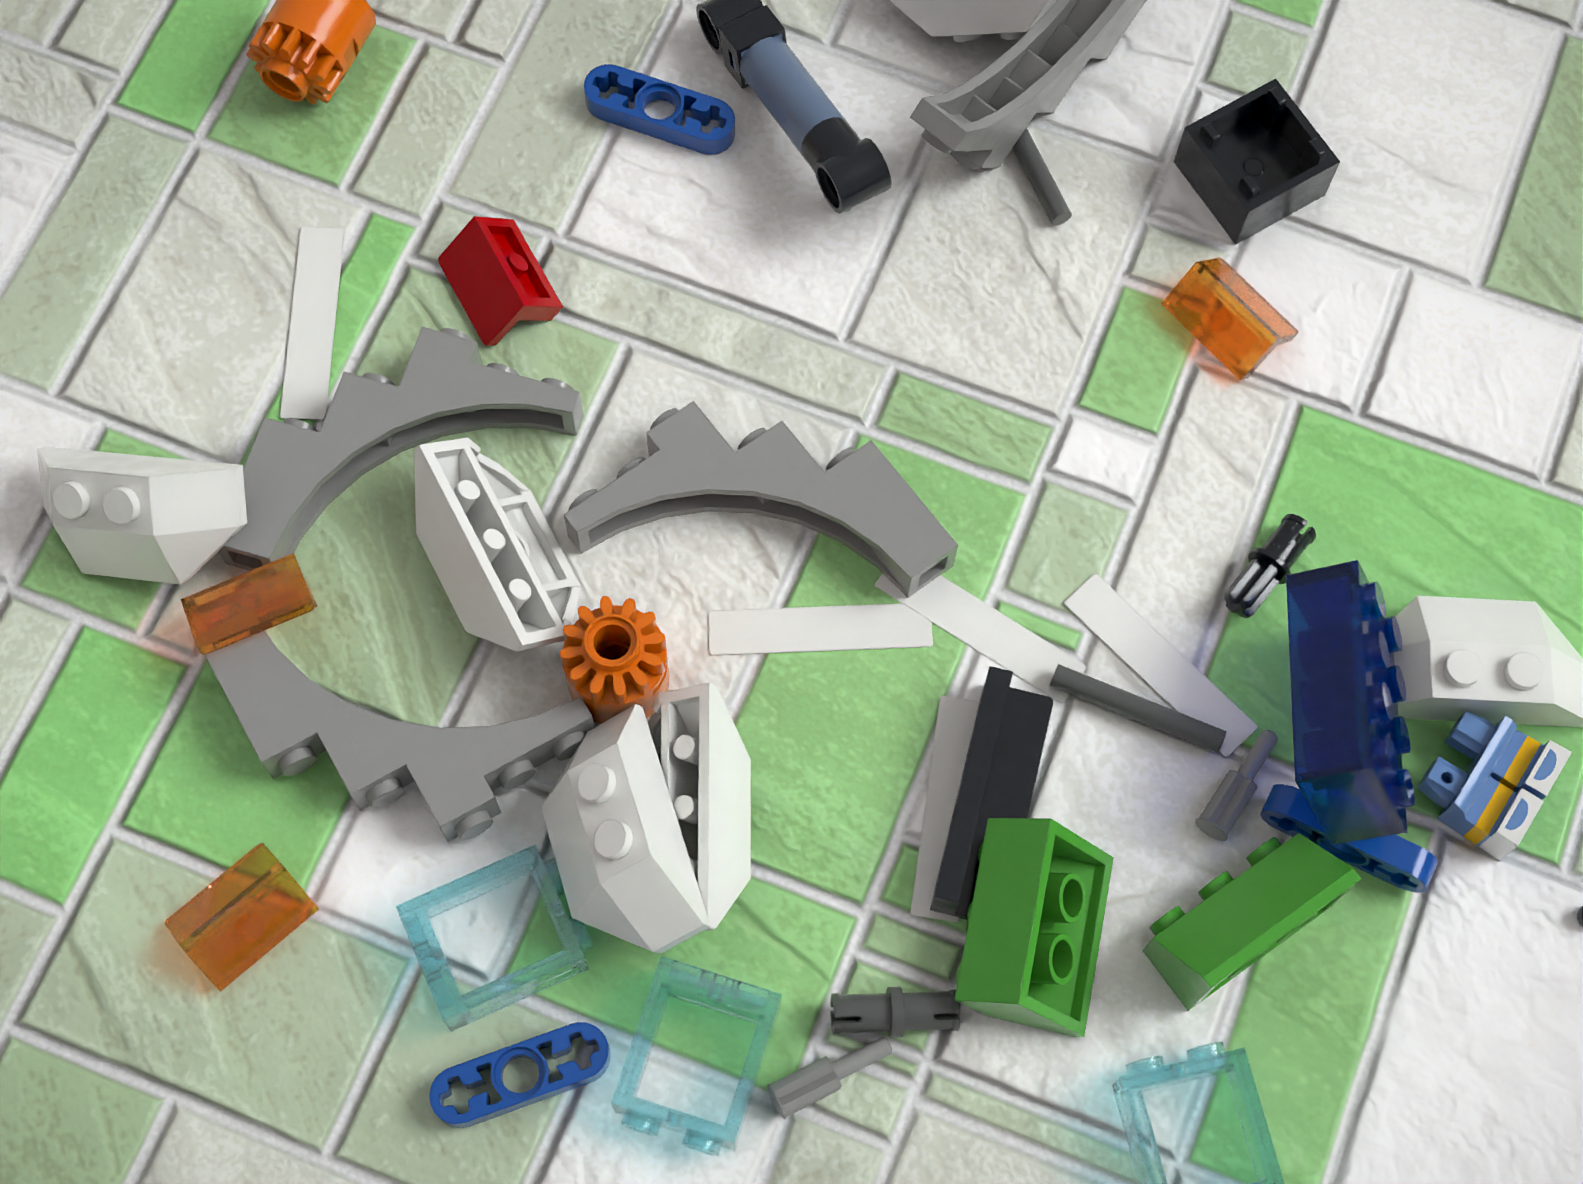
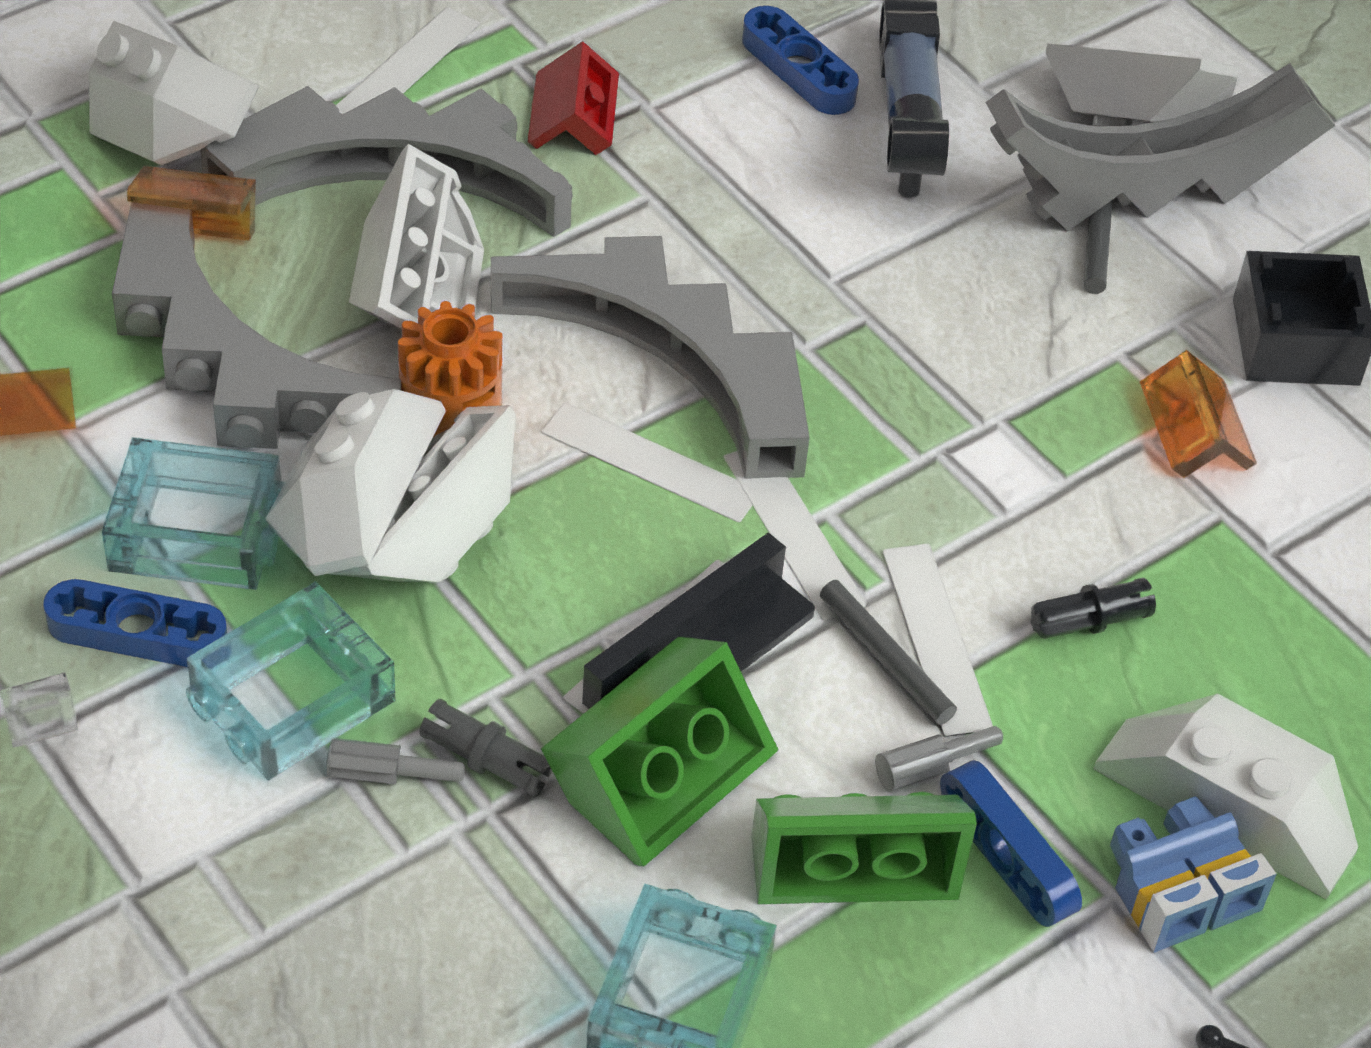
camera: 30 degrees right, 20 degrees down
clear blue brick [1286,560,1415,845] -> none

